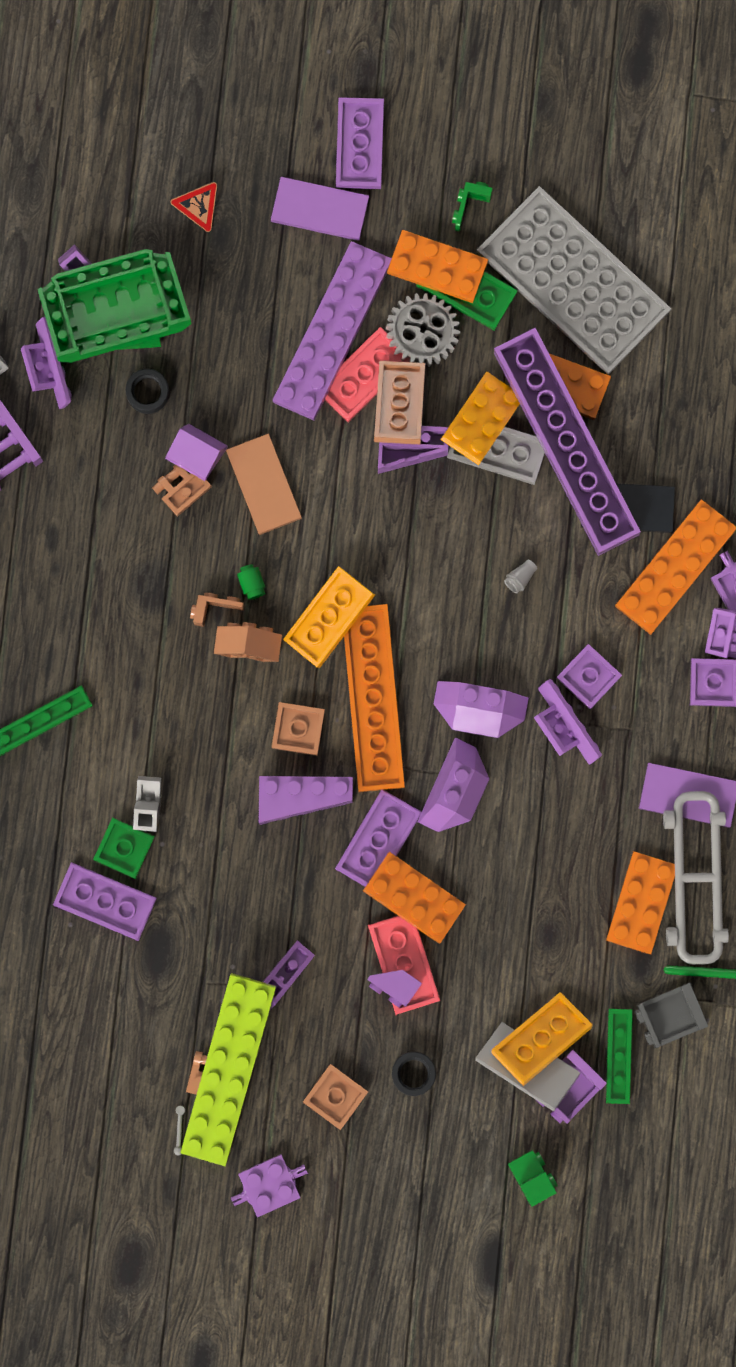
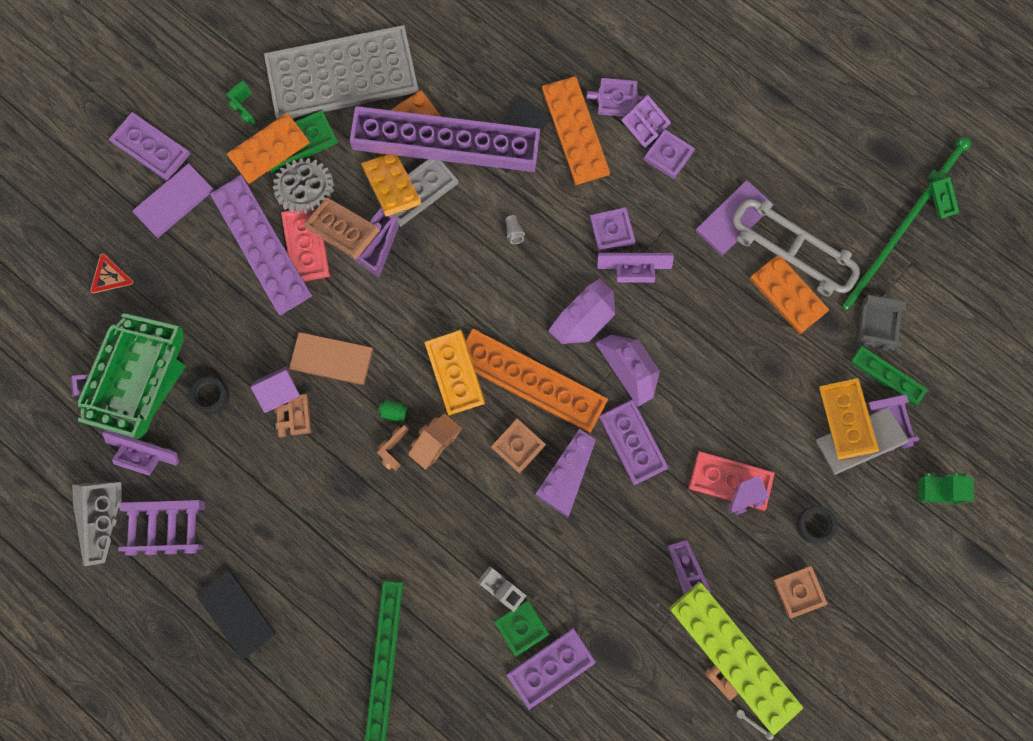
camera: 60 degrees left, 5 degrees down
medium lavender plate [231,1154,308,1217] -> none
orange plate [363,852,466,944] -> none

